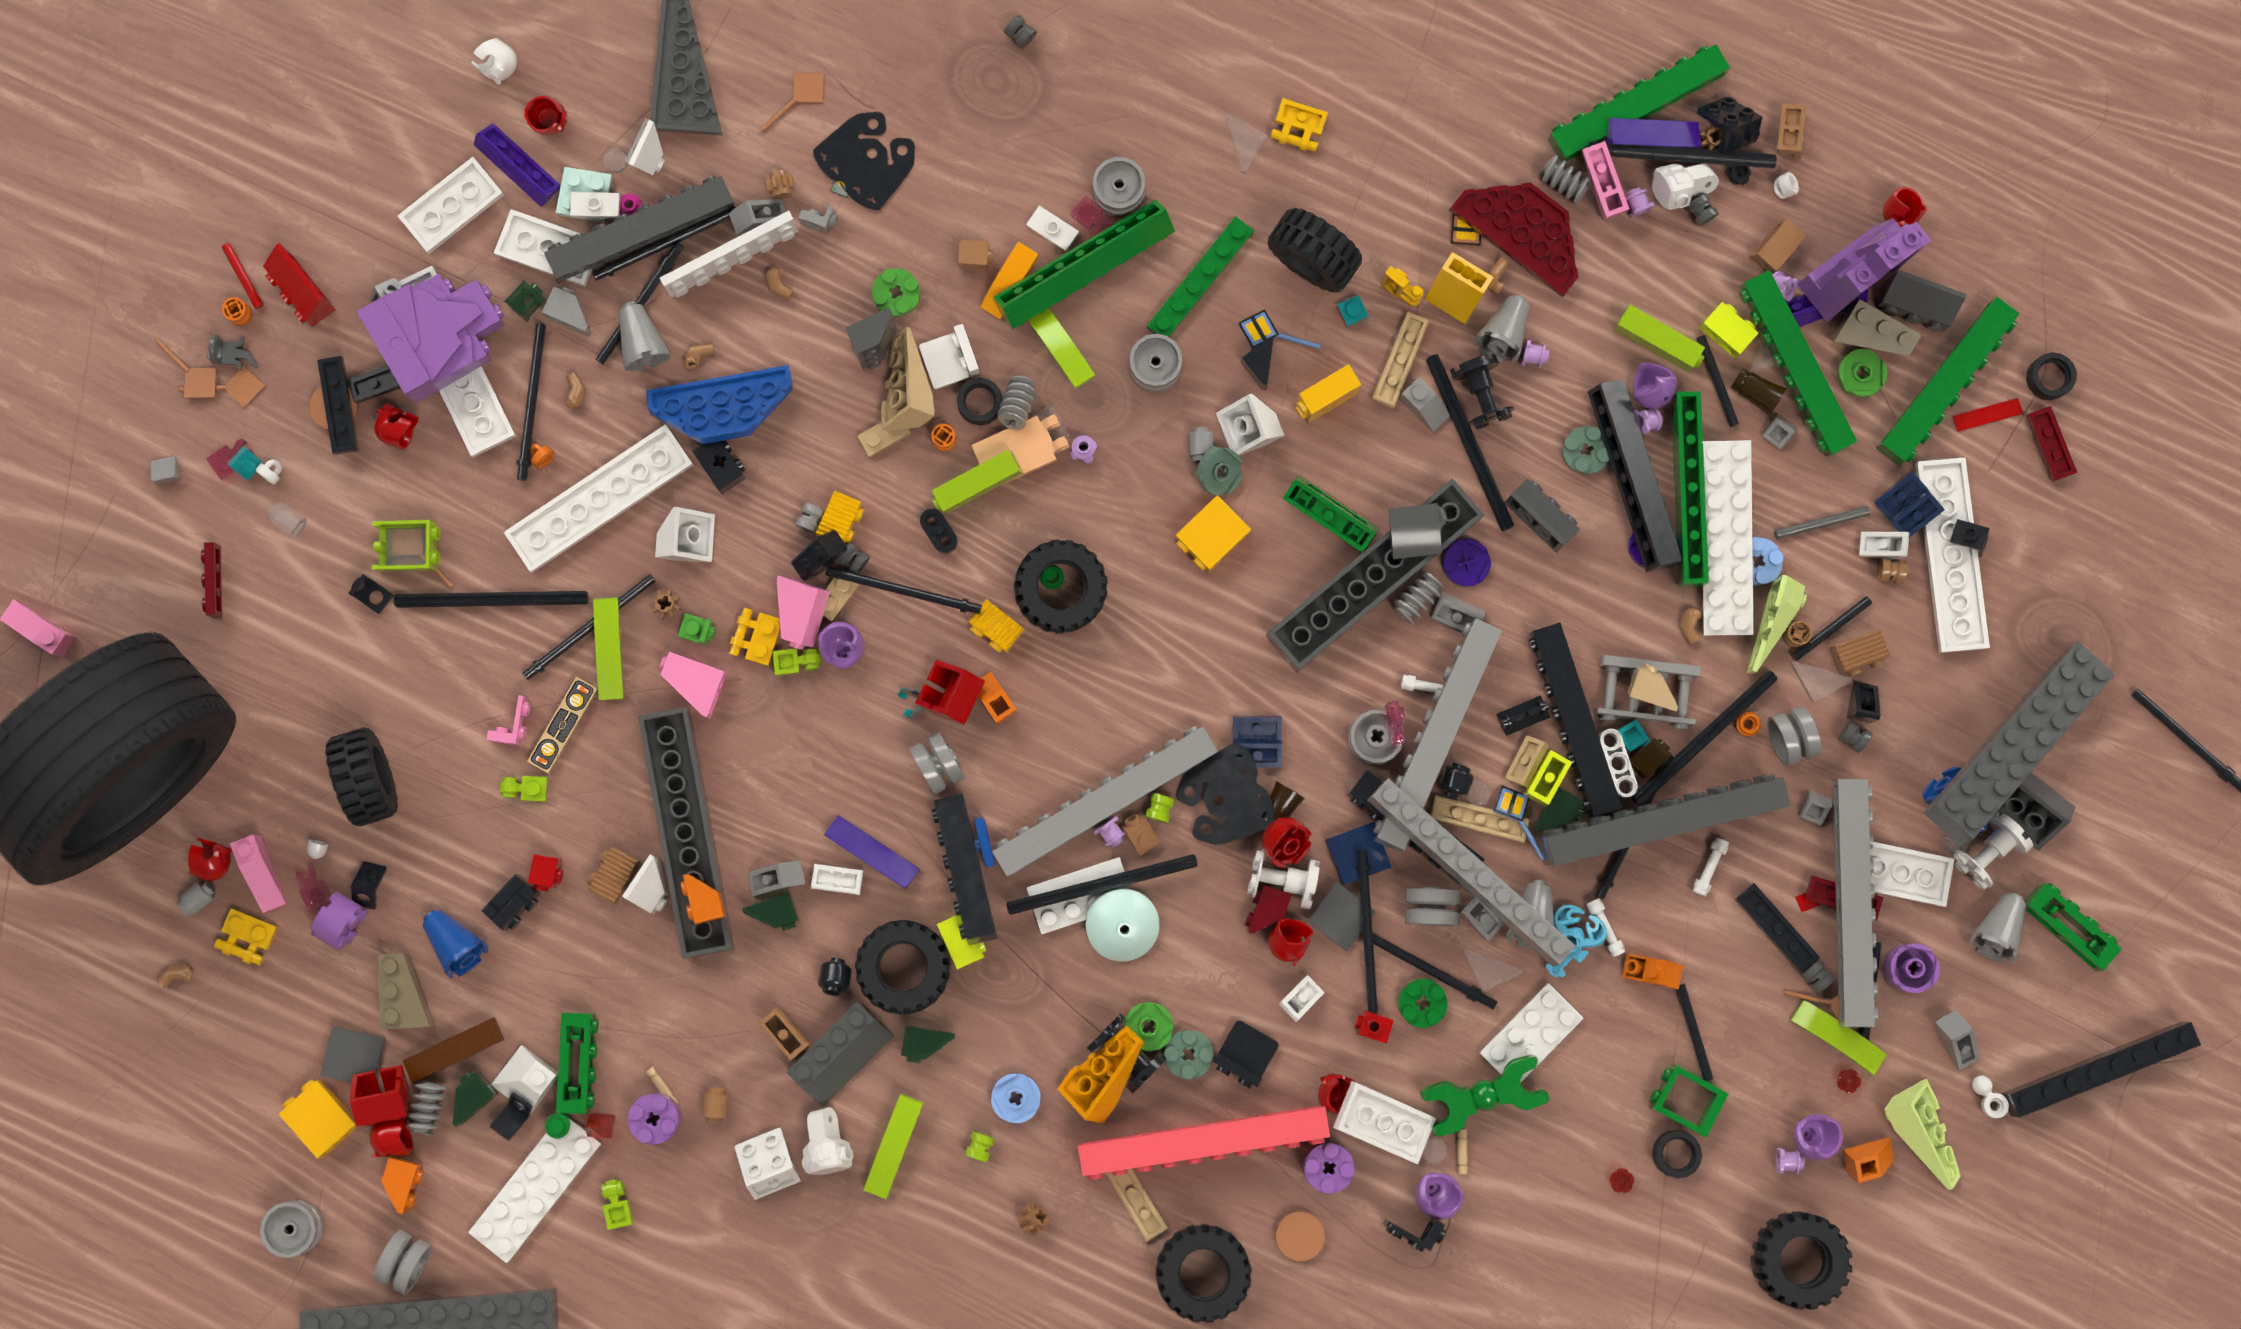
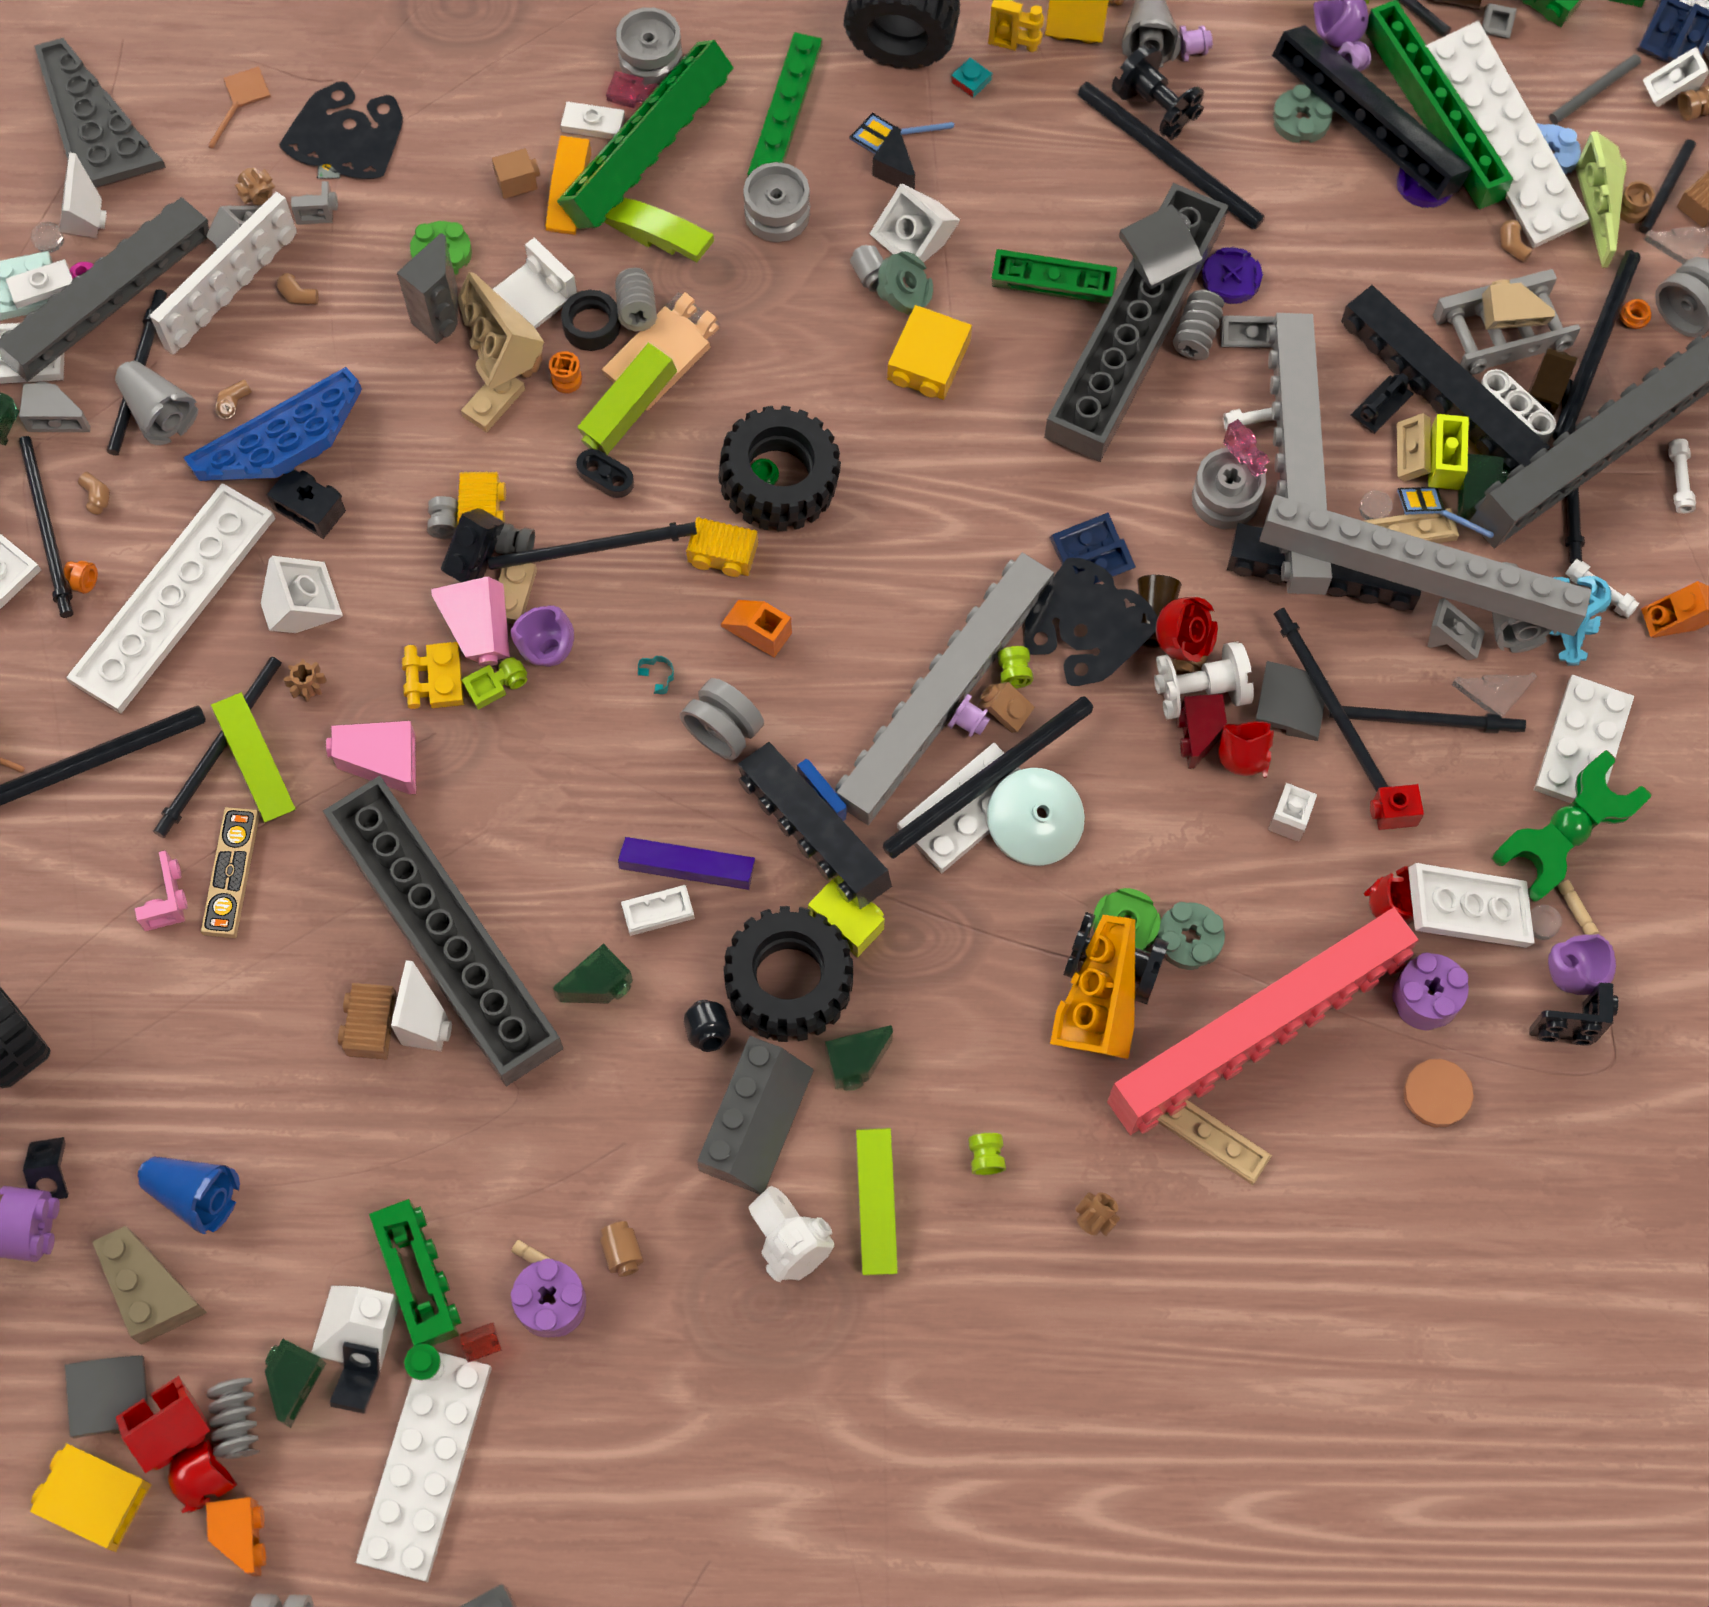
camera: 20 degrees left, 15 degrees down
reddish brown slope [402,1017,505,1083] -> none
black brick [481,874,540,931] -> none
lime plate [499,776,548,802] -> none
red brick [528,854,563,892] -> none
black bar [592,206,736,281] -> none
lime plate [602,1179,634,1230] -> none
bright green bracket [678,613,716,646] -> none
orange slope [681,874,727,924] -> none
white bracket [735,1128,801,1200] -> none
light grey slope [747,860,805,896] -> none
medium nougat brick [759,1007,811,1060] -> none
red piece [915,660,985,725] -> none
light blue plate [991,1073,1041,1123] -> none
lavender brick [1070,435,1097,464] -> none
black tyre [1156,1224,1252,1323] -> none
black bracket [1213,1021,1279,1089] -> none
yellow brick [1295,364,1361,424] -> none
dark blue slope [1325,822,1392,886] -> none
tan tile [1372,311,1430,409] -> none
green plate [1398,979,1448,1028] -> none
light grey slope [1399,377,1450,433] -> none
light grey wheel [1405,887,1460,926] -> none
black head [1438,763,1474,801] -> none
dark grey slope [1504,479,1580,553] -> none
teal plate [1617,719,1650,753] -> none

